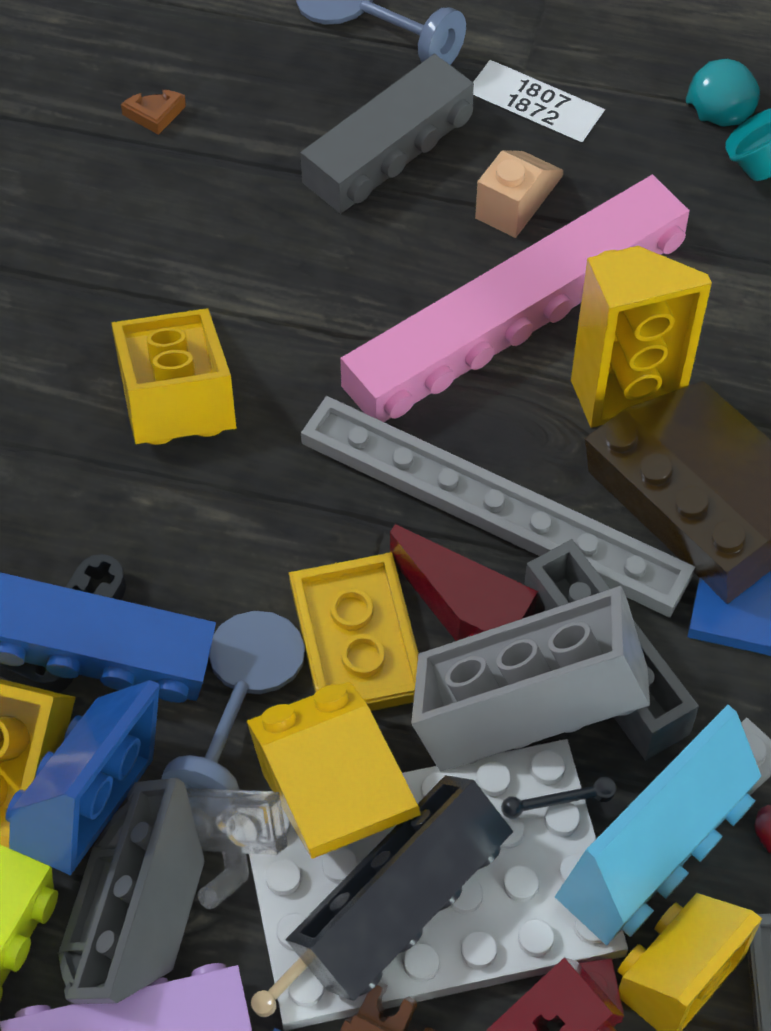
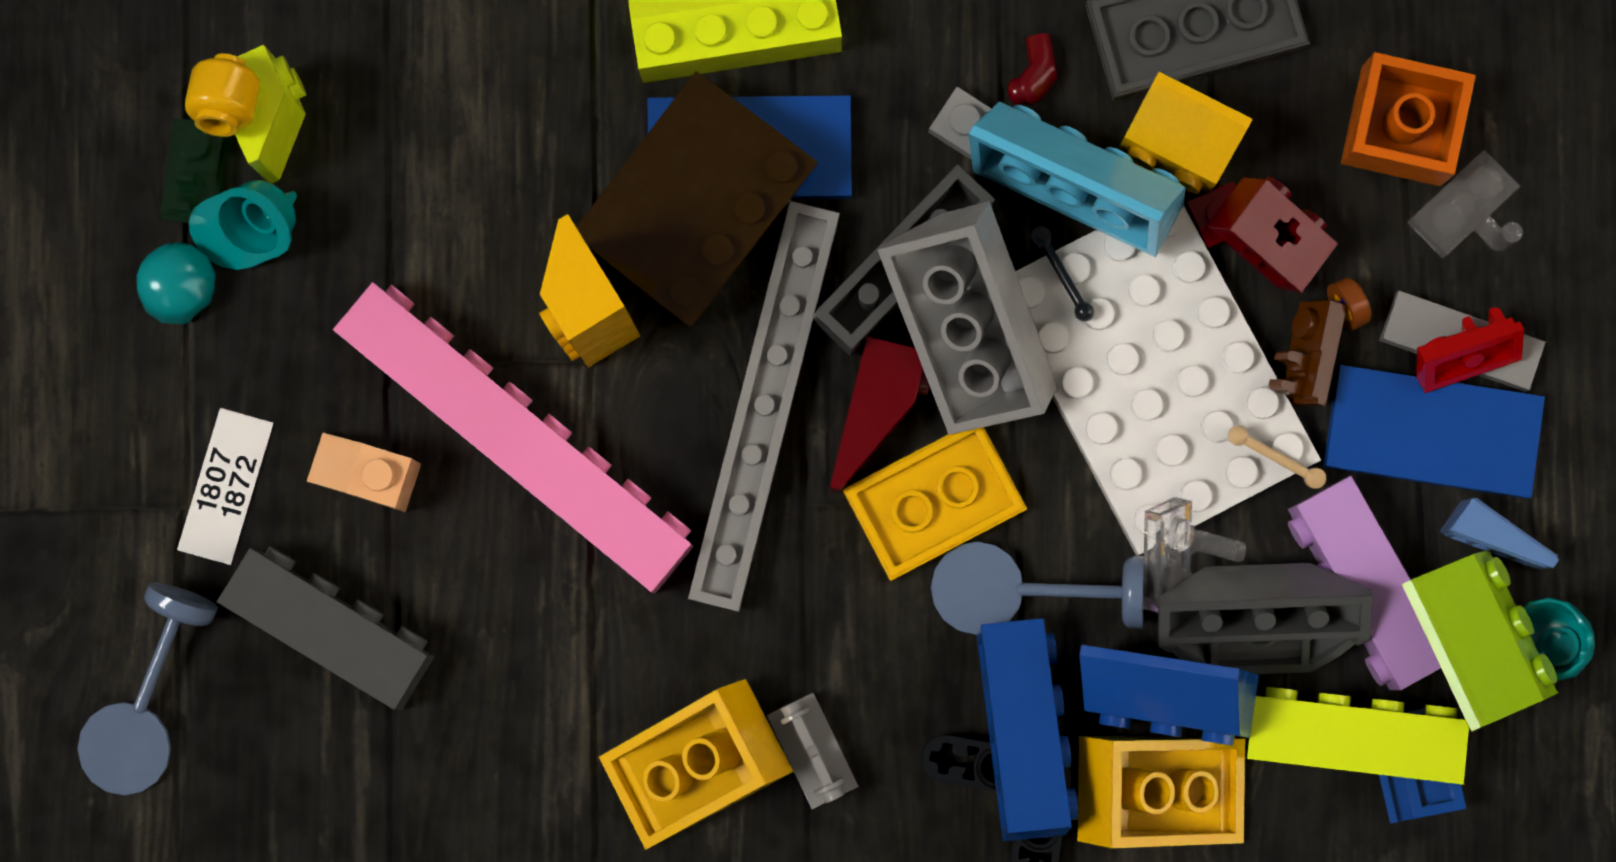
camera: 100 degrees left, 25 degrees up
yellow slope [247,681,421,859] -> none
black brick [285,775,514,1001] -> none
none -> light grey hinge [767,693,859,809]

